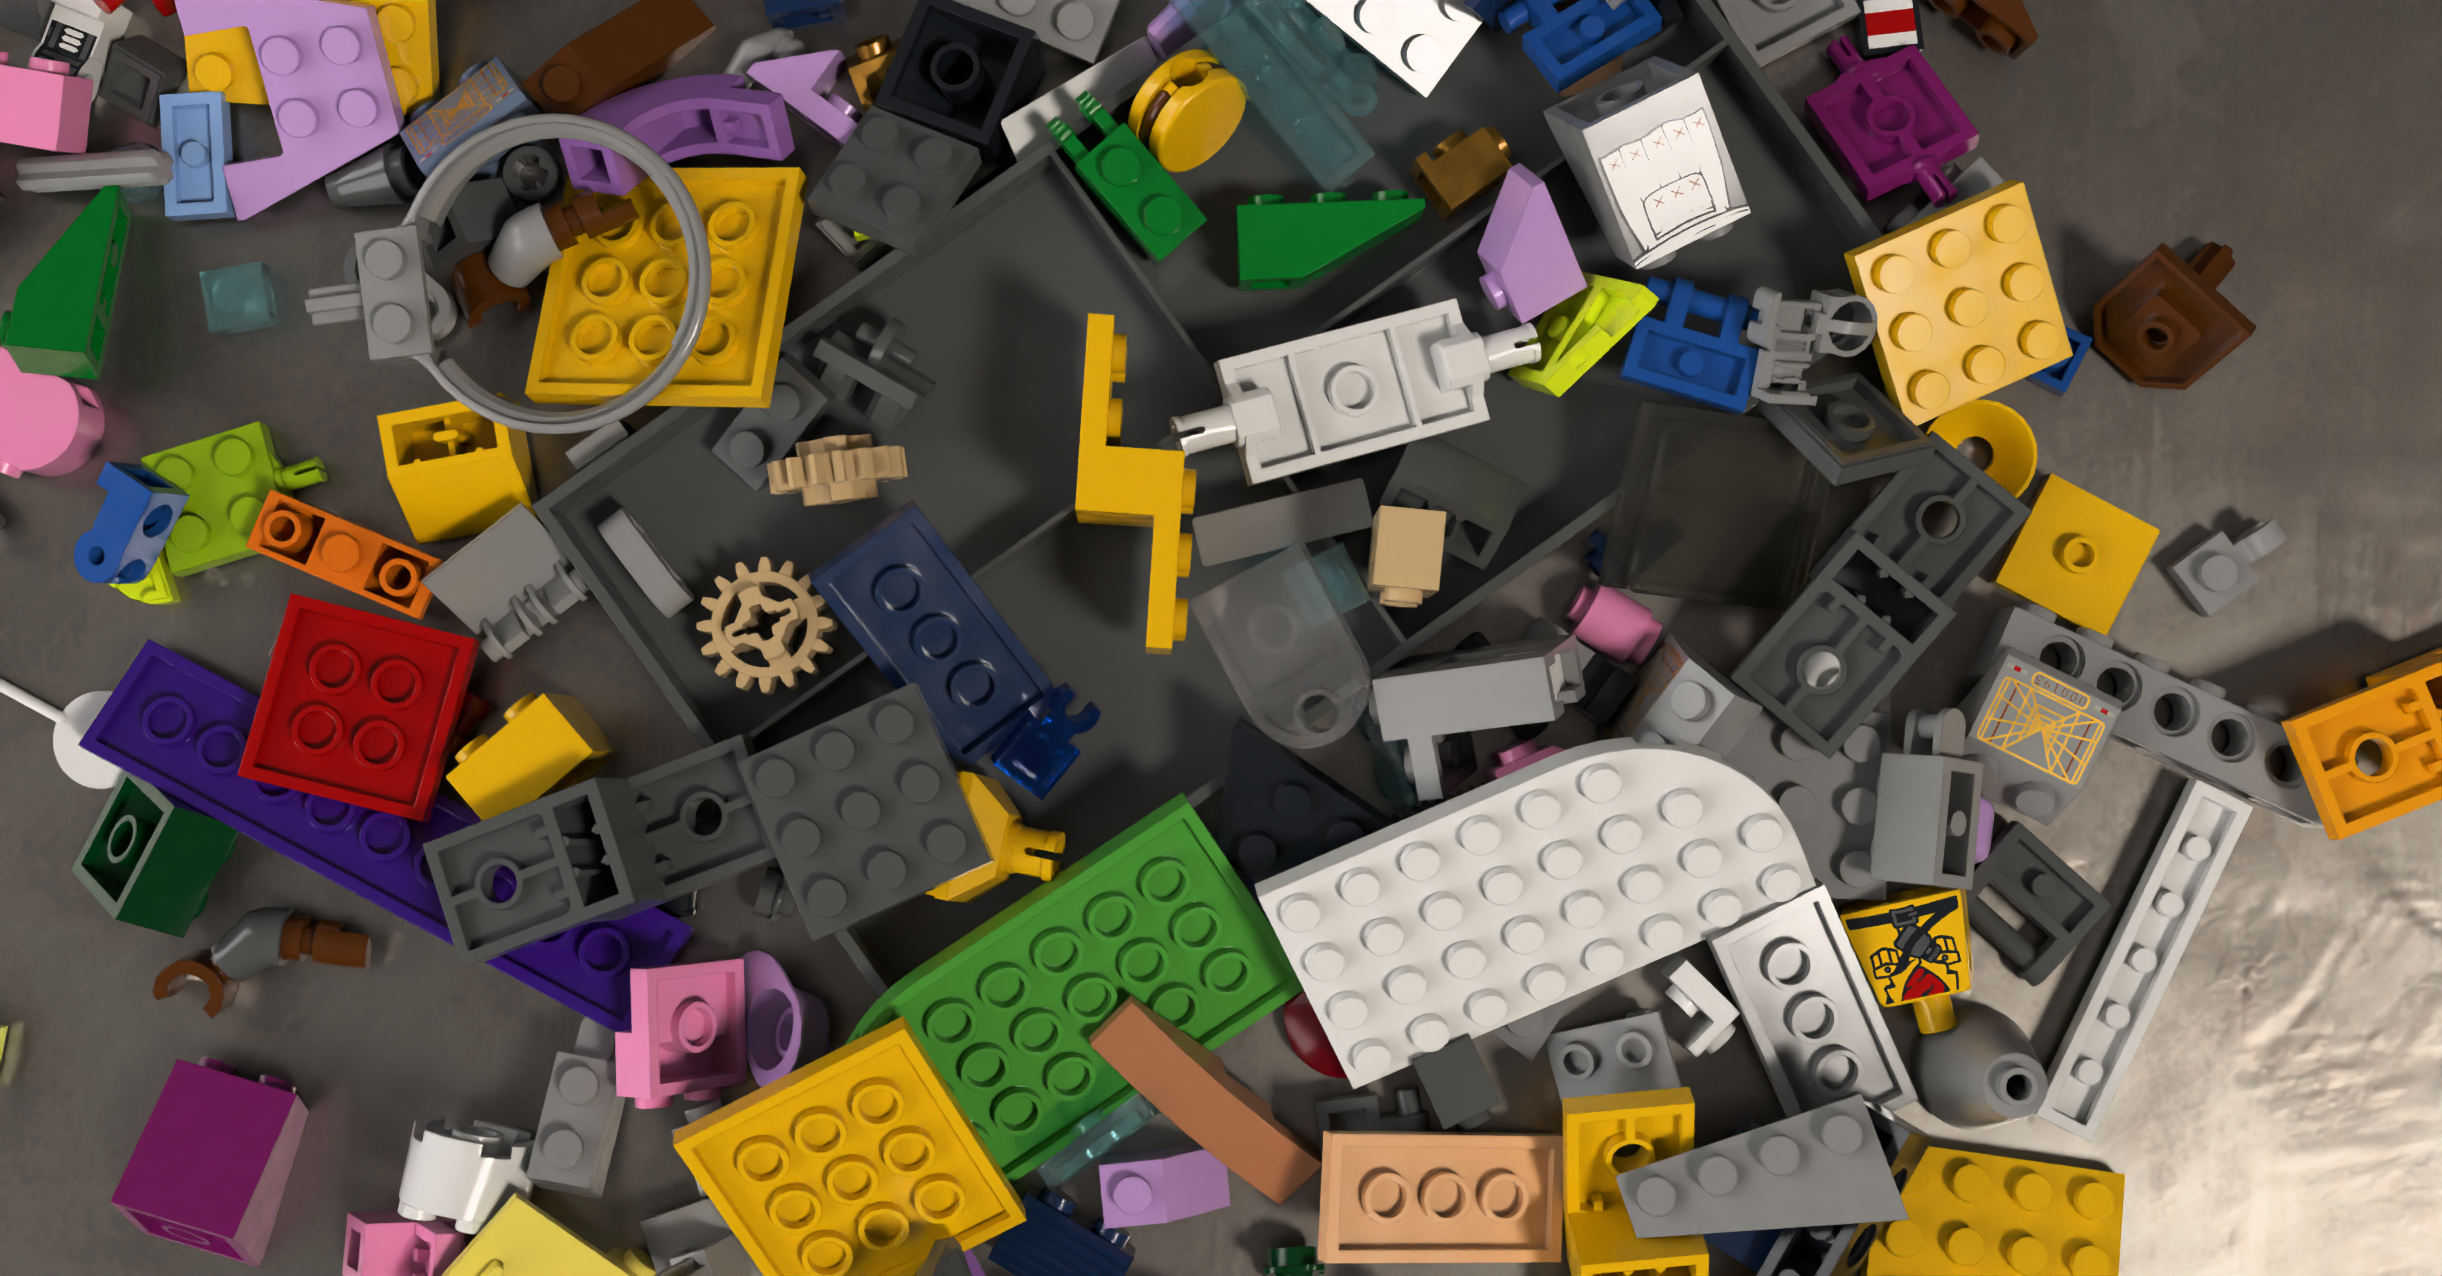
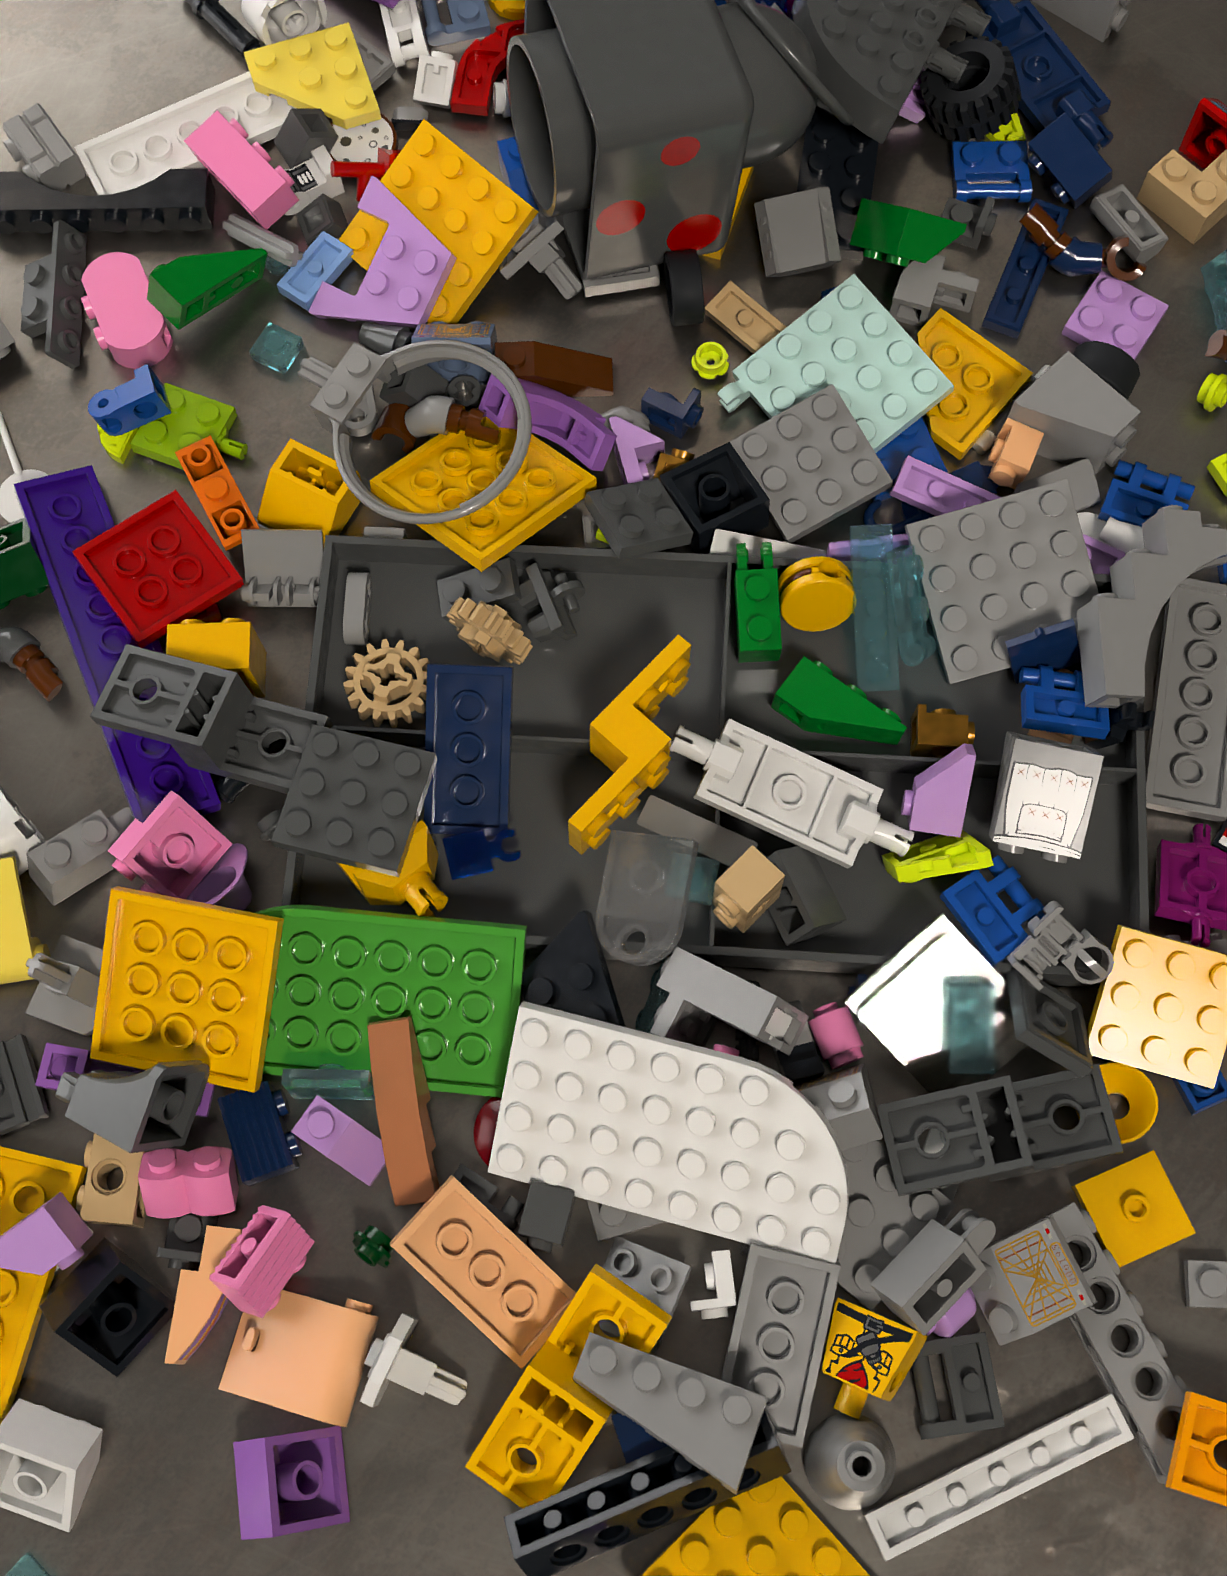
camera: 45 degrees right, 15 degrees down
none -> clear light blue plate [948,983,996,1074]

